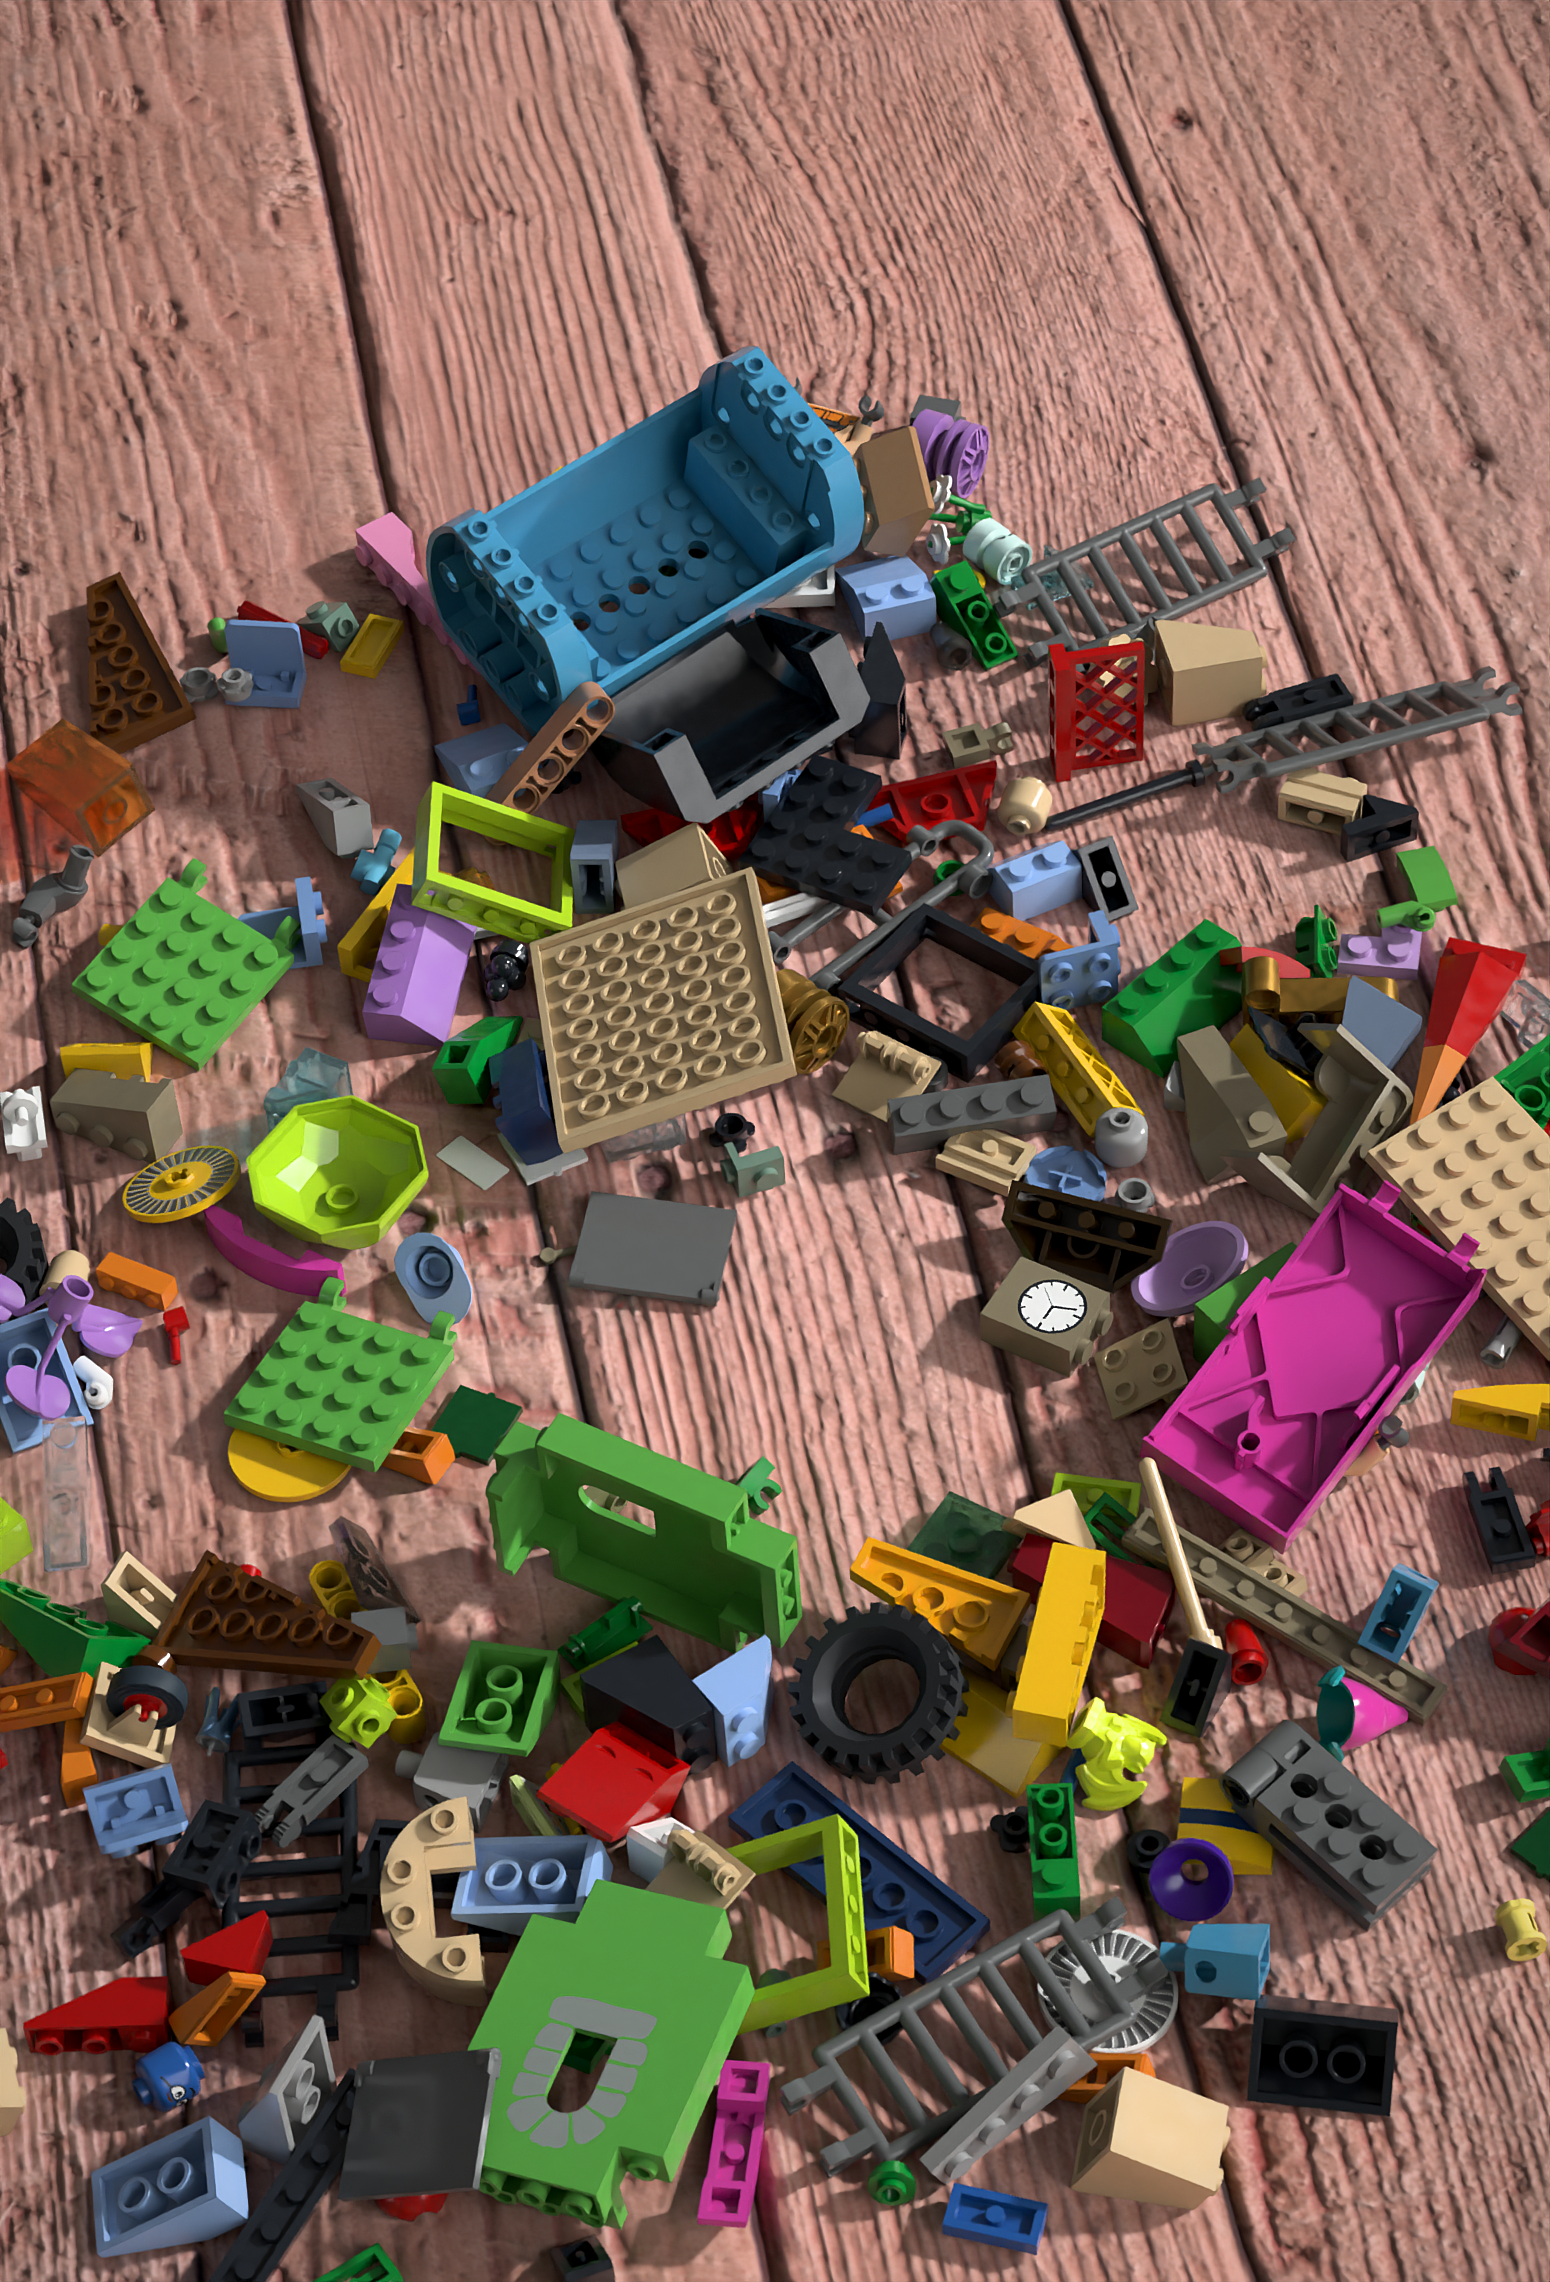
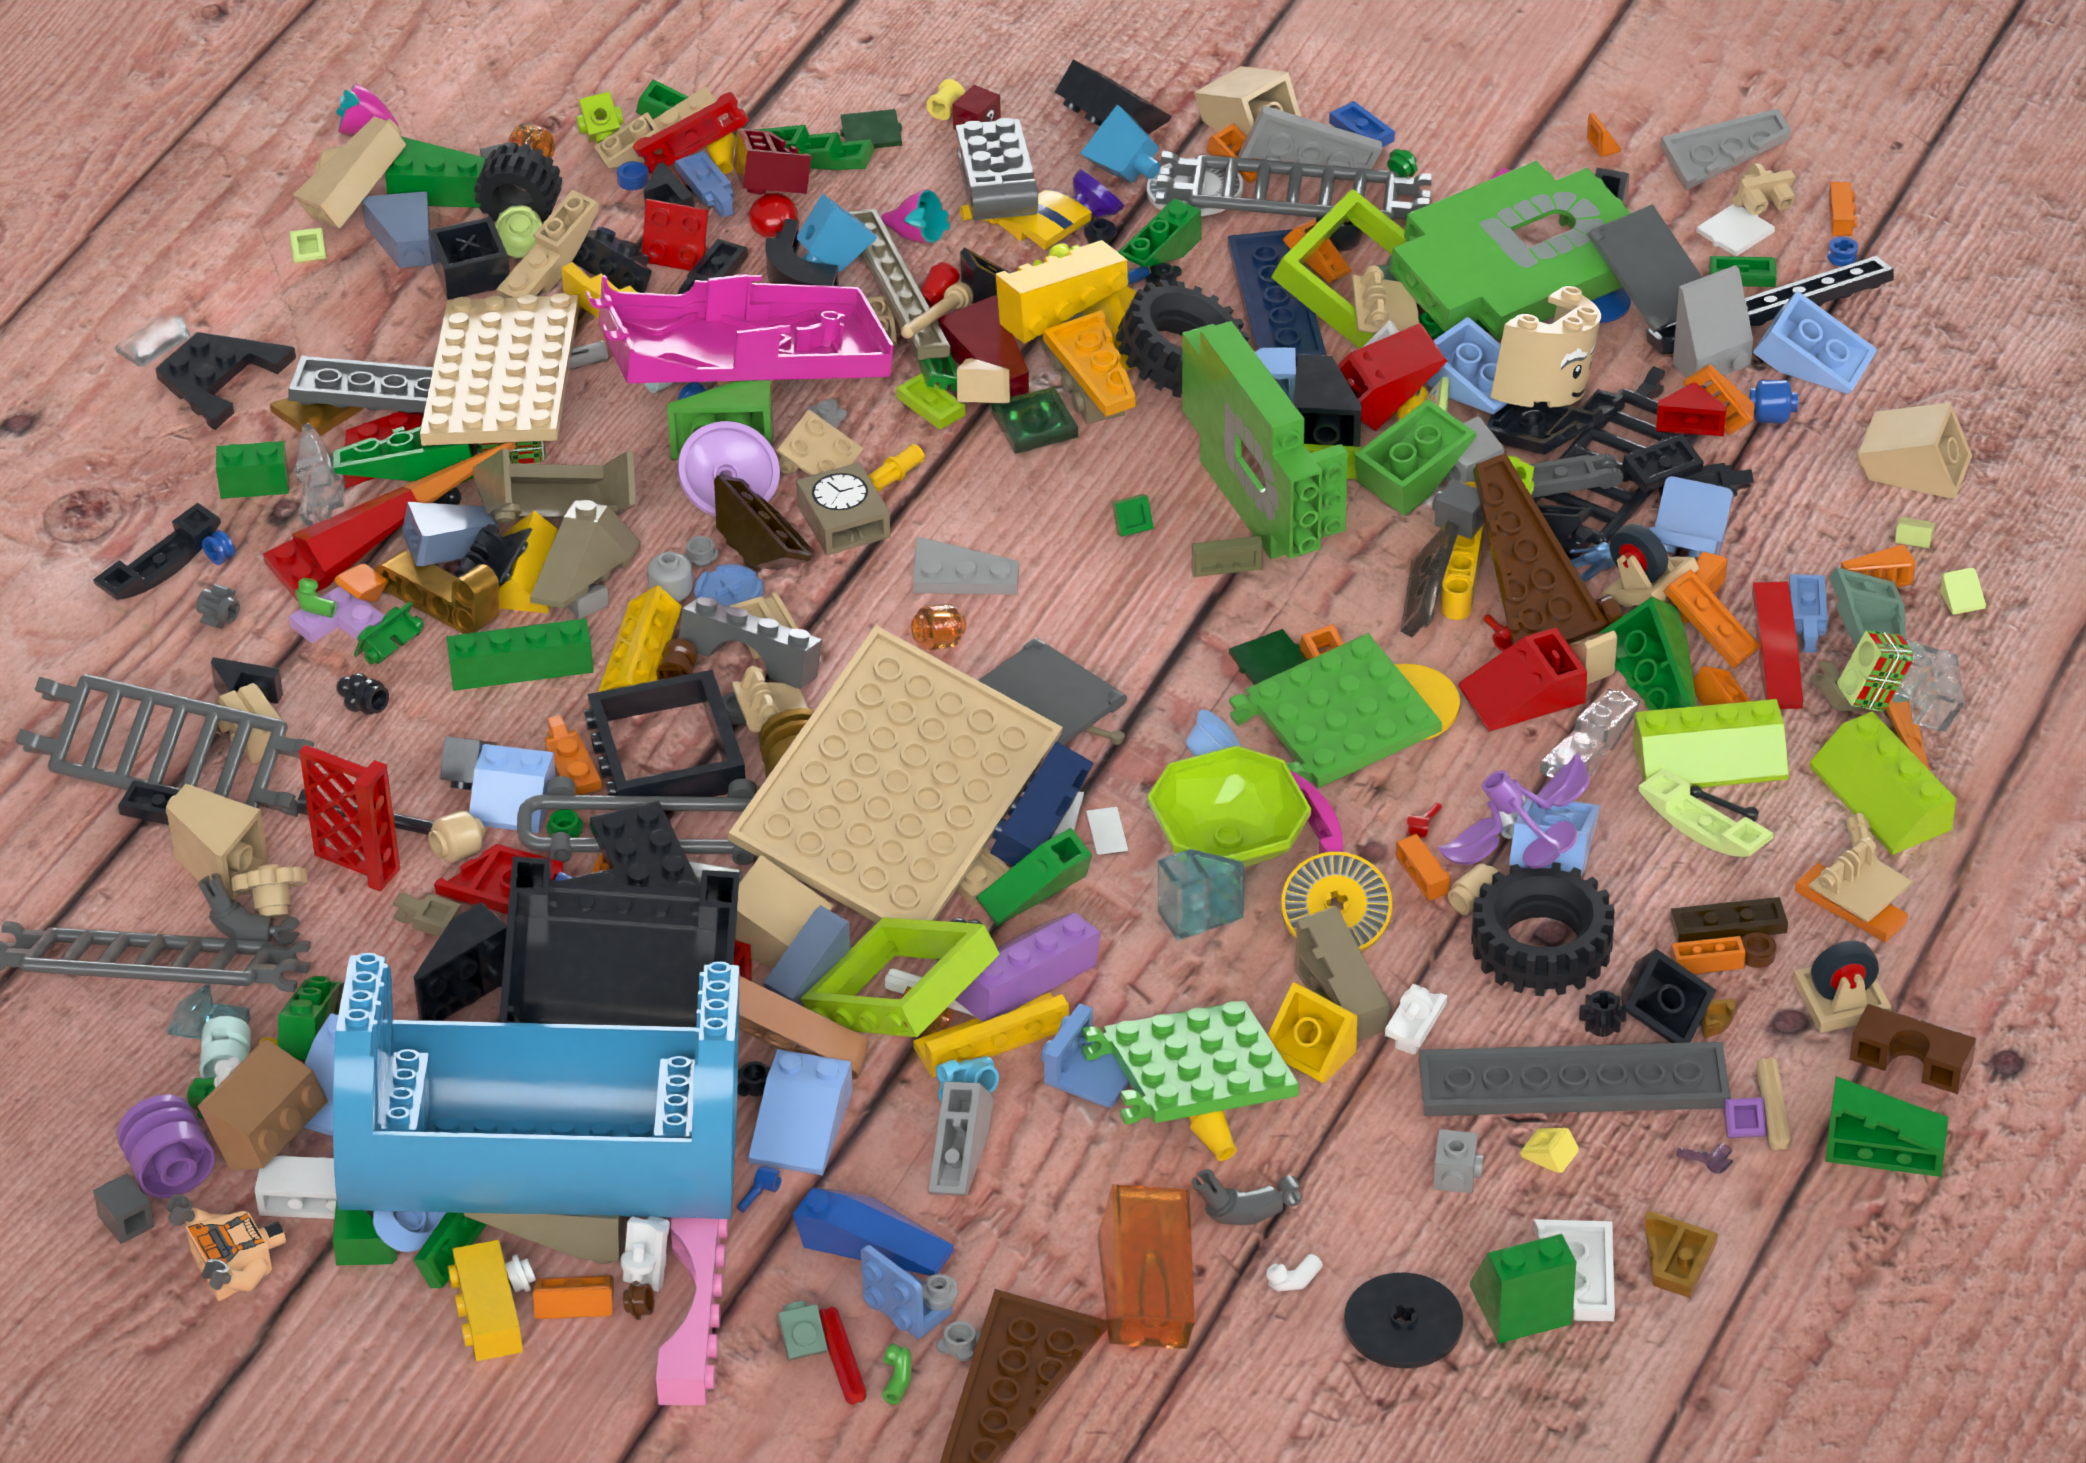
camera: 145 degrees left, 5 degrees down
red slope [23,1976,174,2056] -> none
yellow tile [340,613,405,679] -> none
medium blue bracket [1038,910,1121,1010] -> none
slope [1220,946,1310,979] -> none
bright green slope [1396,846,1458,913] -> none
none -> dark grey gear [196,584,240,629]
none -> orange slope [334,564,388,602]
none -> black piece [336,673,389,714]
none -> black arch [765,219,839,286]
none -> blue wedge [793,1188,955,1276]
none -> yellow axle [868,444,925,492]
none -> clear orange head [911,603,966,650]
none -> light grey wing [913,537,1019,595]
none -> dark red brick [952,85,1001,130]
none -> red slope [1458,627,1588,732]

